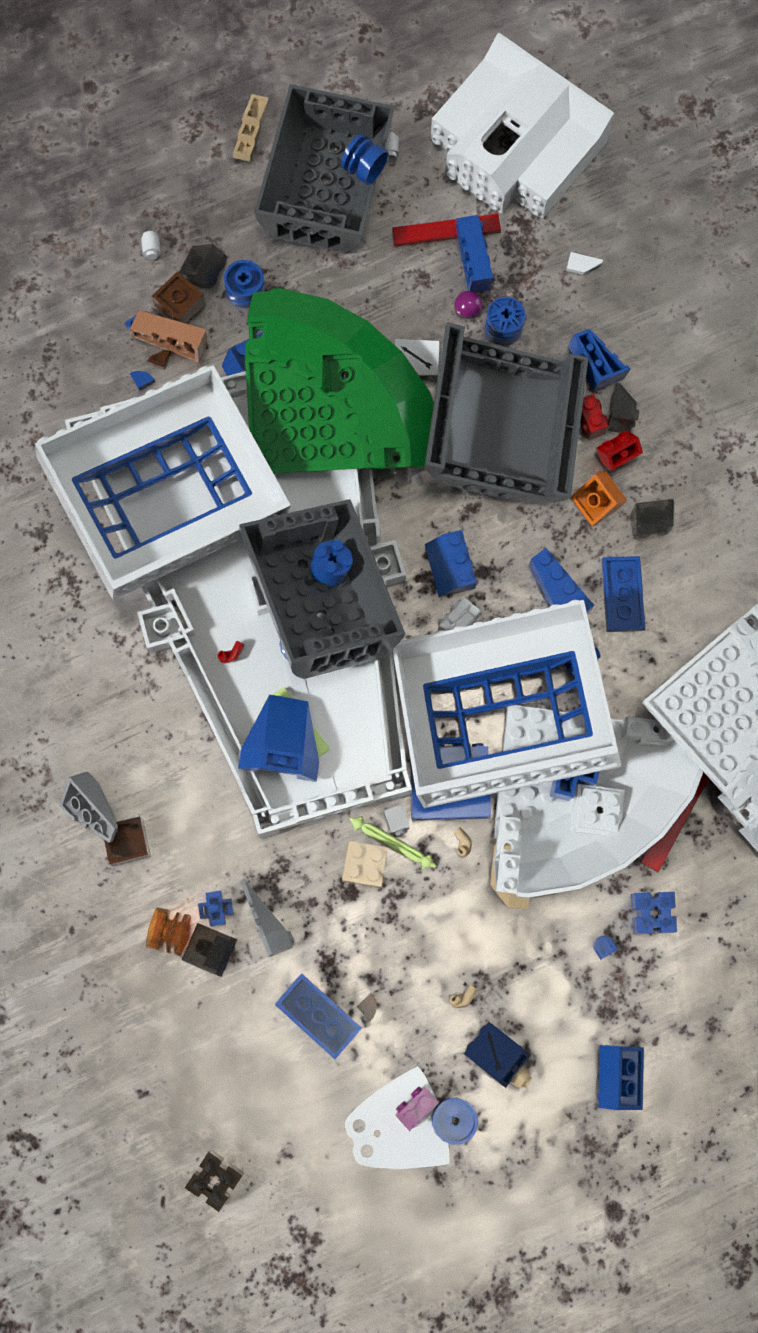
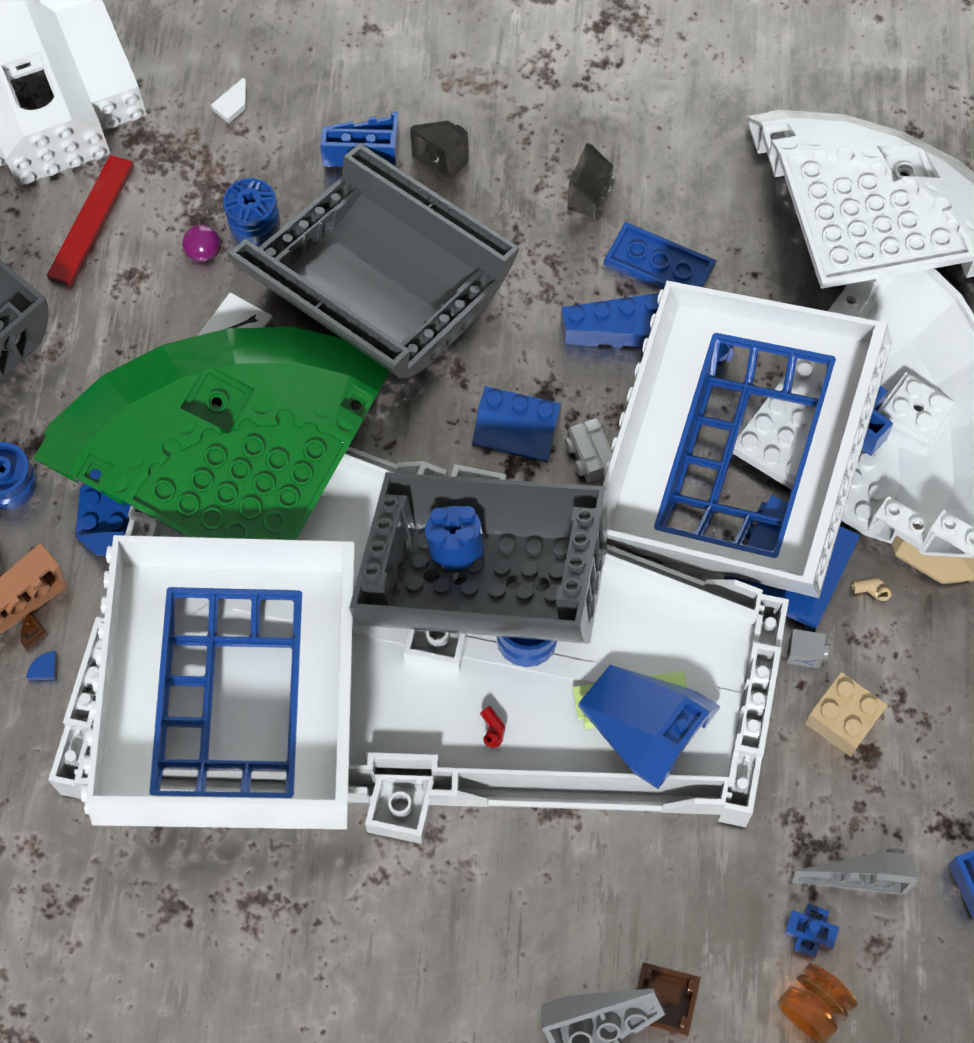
camera: 60 degrees left, 10 degrees down
clear smoke slope [182,923,238,977] -> none
yellowish green wheel [349,816,436,869] -> none
blue wedge [455,215,494,293] -> none
orange slope [571,471,628,526] -> none
red brick [580,394,609,440] -> none
red brick [596,430,643,471] -> none

